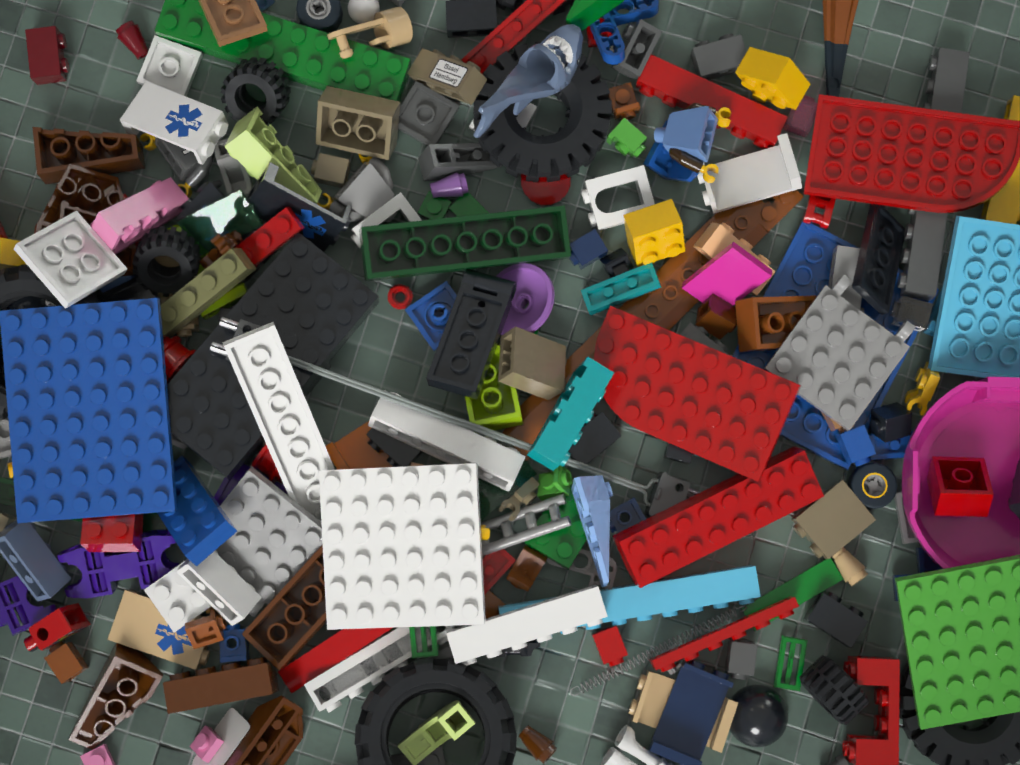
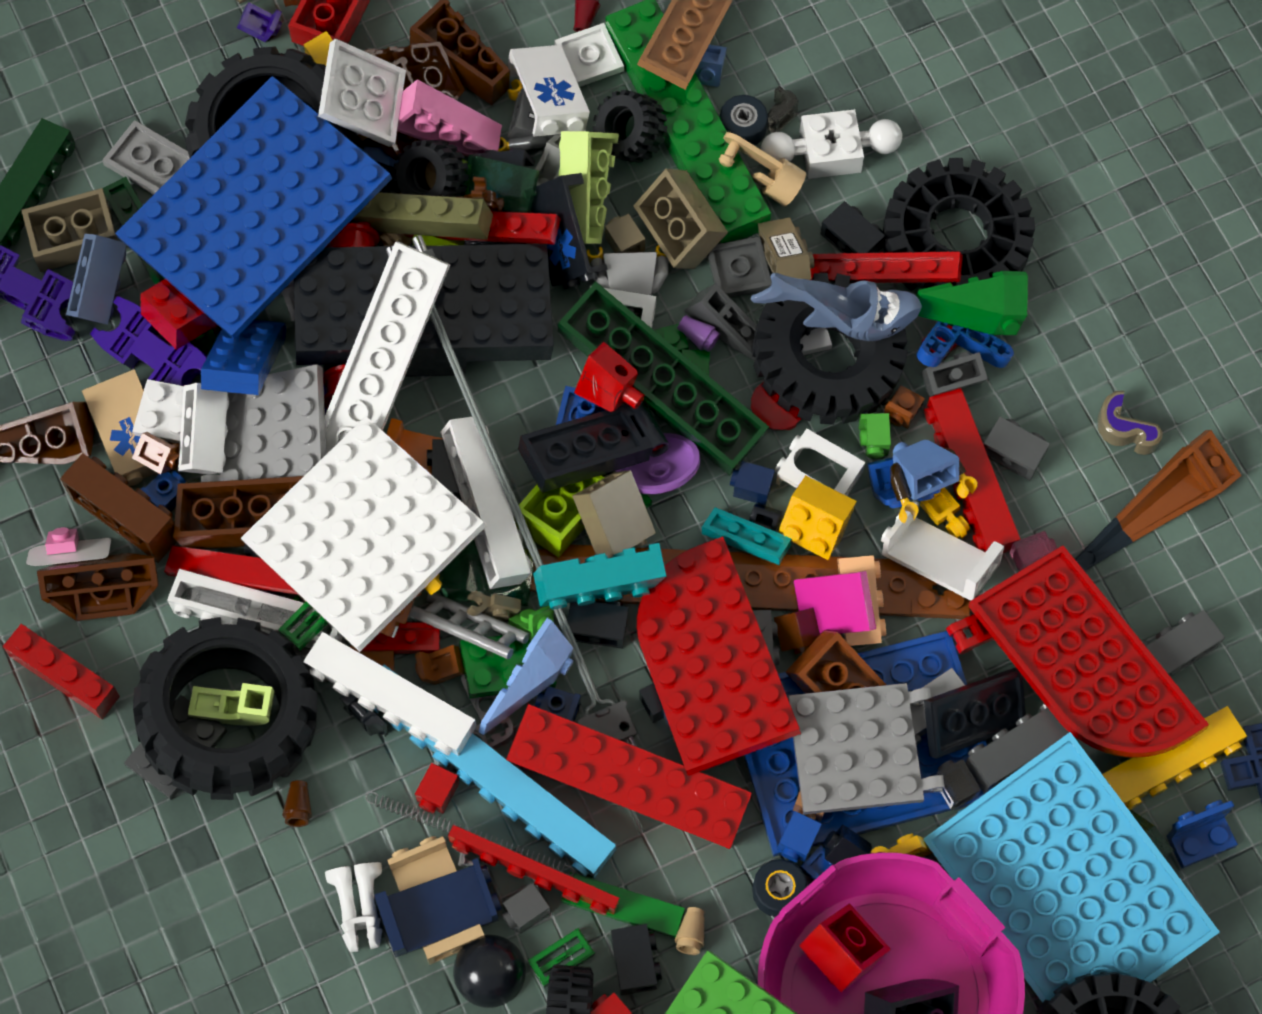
camera: 45 degrees right, 15 degrees down
red torso [24,603,91,652] -> none
dark orange brick [44,641,89,684] -> none
red plate [388,284,413,310] -> none
yellow brick [735,47,810,110] -> none
dark tan brick [791,480,876,559] -> none
none -> red torso [574,342,645,412]
none -> yellow plate [920,487,970,538]

